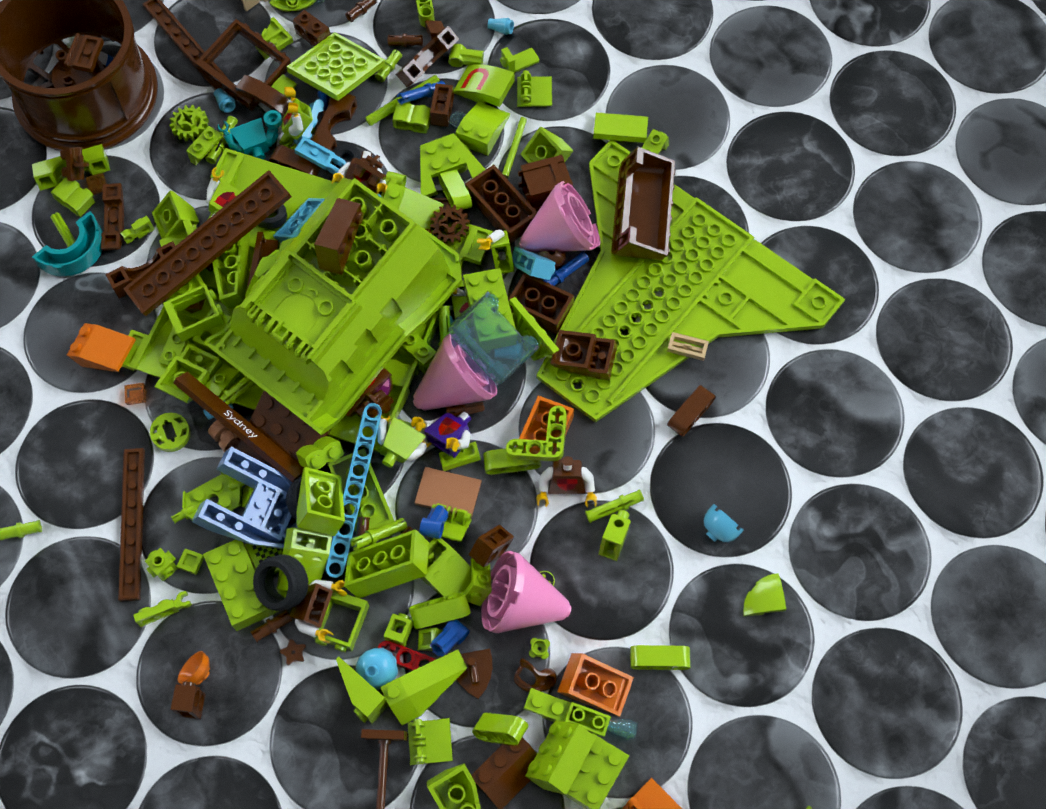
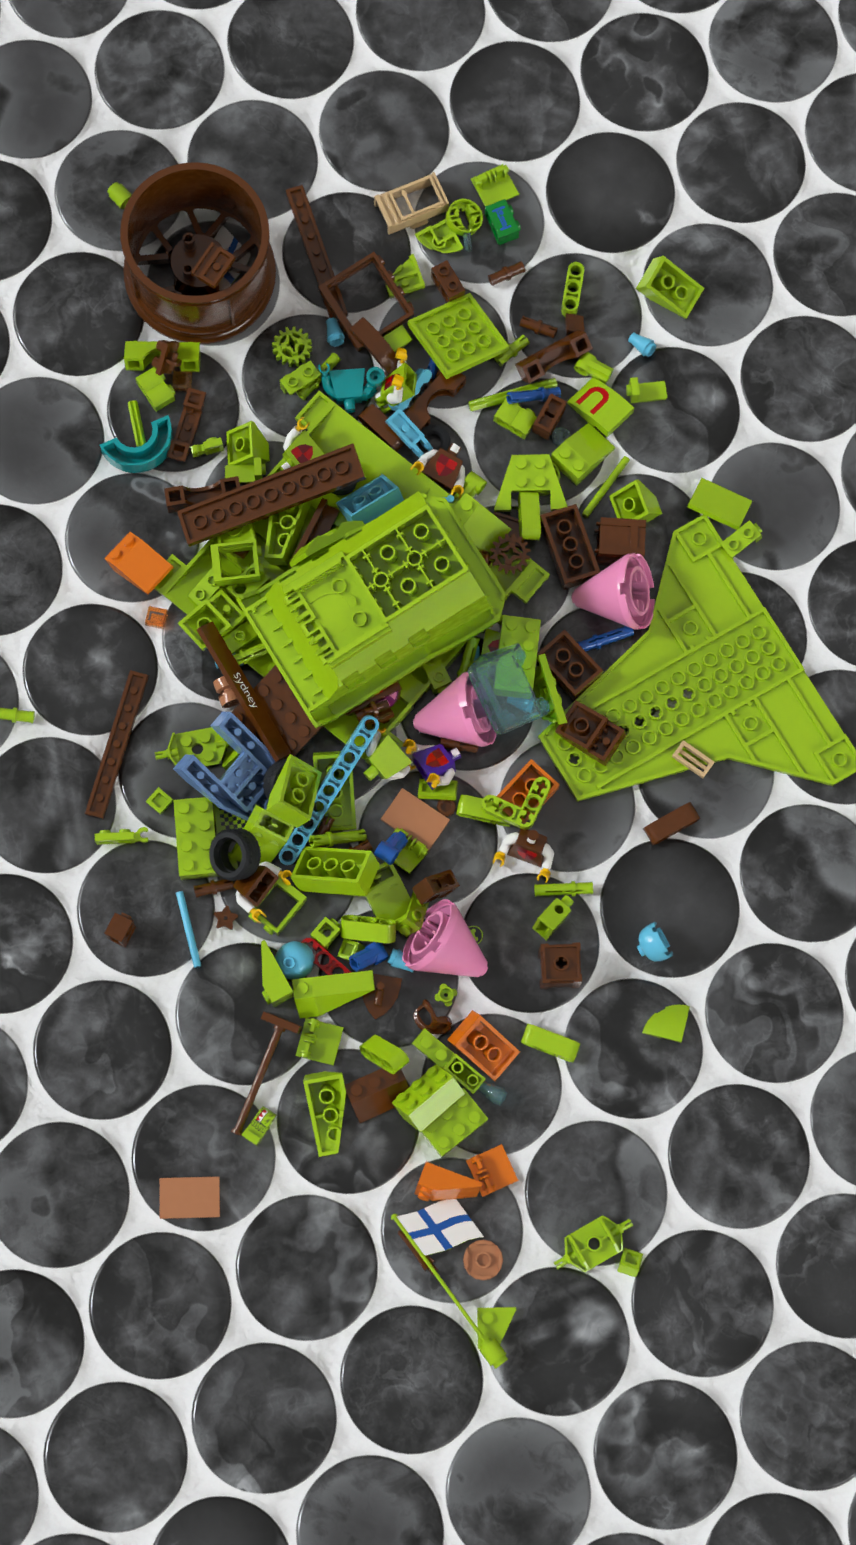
camera: 15 degrees right, 10 degrees up
lime brick [145,548,178,581] -> none
lime piece [150,413,191,452] -> none
orange piece [178,651,210,685] -> none
lime brick [296,436,344,470] -> none
reddish brown wedge [314,198,364,275] -> none
reddish brown hips [352,154,387,187] -> none
lime torso [477,230,515,276] -> none
medium azure slope [512,246,555,280] -> none
lime hinge [517,70,552,107] -> none
reddish brown hair [537,250,566,269] -> none
reddish brown windscreen [611,147,676,260] -> none
none -> medium azure bar [176,891,202,968]
none -> medium azure cone [387,949,414,972]
none -> reddish brown tile [437,800,456,817]
none -> reddish brown container [538,942,582,989]

